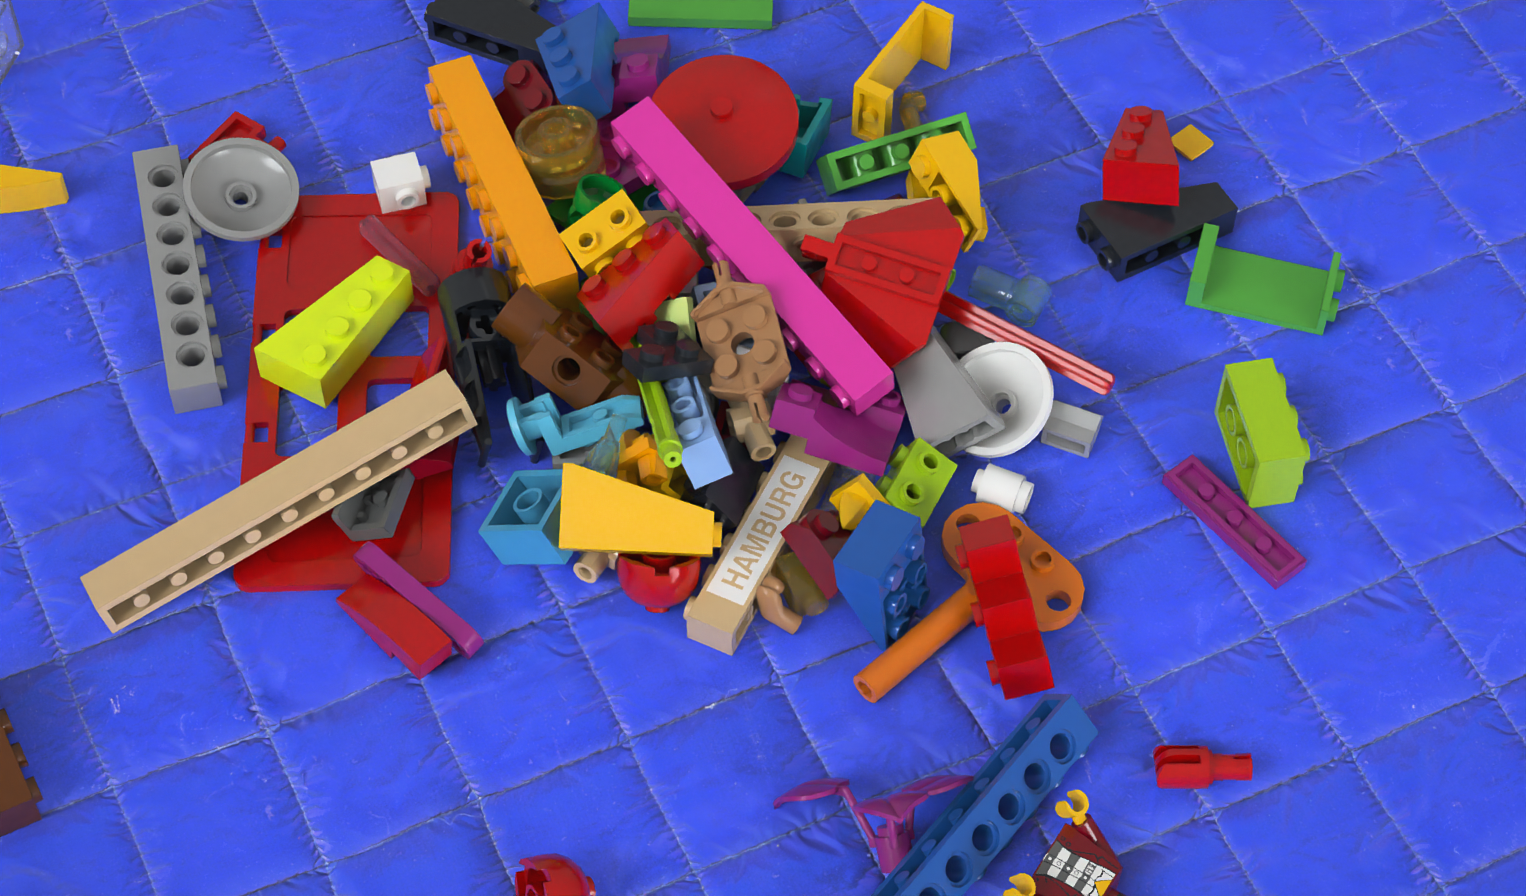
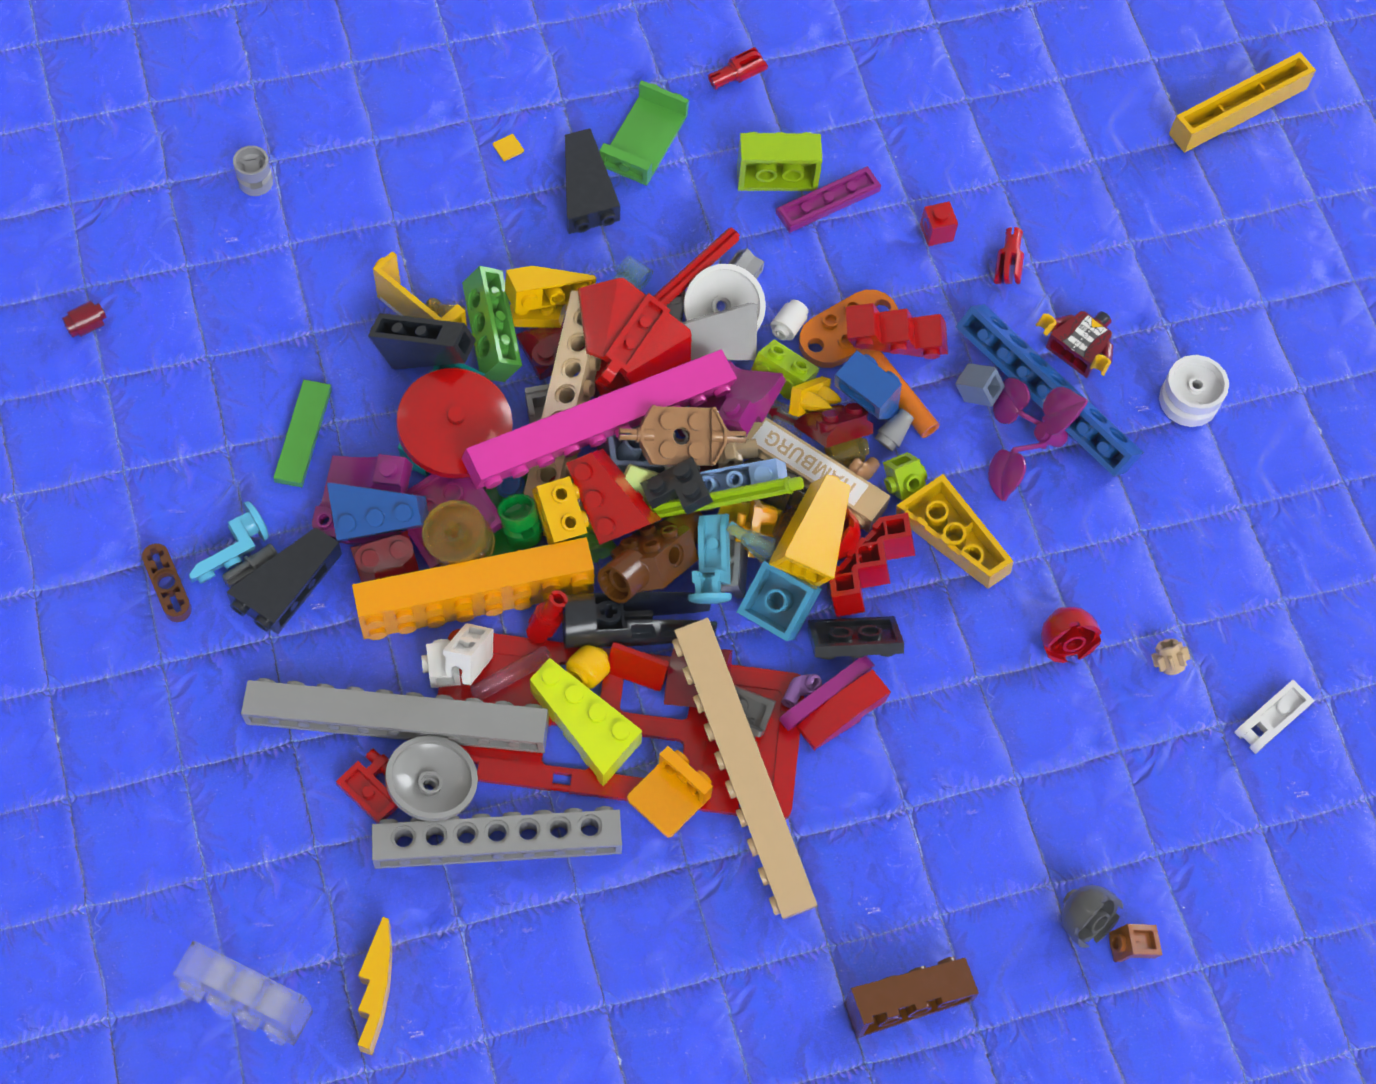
camera: 85 degrees left, 10 degrees up
red wedge [1103,106,1179,206] -> none
none -> light grey brick [241,678,549,753]
none -> black slope [368,313,476,369]
none -> white hinge [443,623,494,685]
none -> yellow head [566,645,610,689]
none -> light orange bracket [627,746,713,838]
none -> red arm [708,47,768,90]
none -> medium lavender arm [782,674,822,708]
none -> black plate [808,616,904,659]
none -> red brick [830,512,916,617]
none -> light grey cone [875,408,915,452]
none -> lime brick [882,452,927,500]
none -> yellow wedge [896,474,1013,589]
none -> brick [920,201,958,246]
none -> sand blue brick [955,363,1005,407]

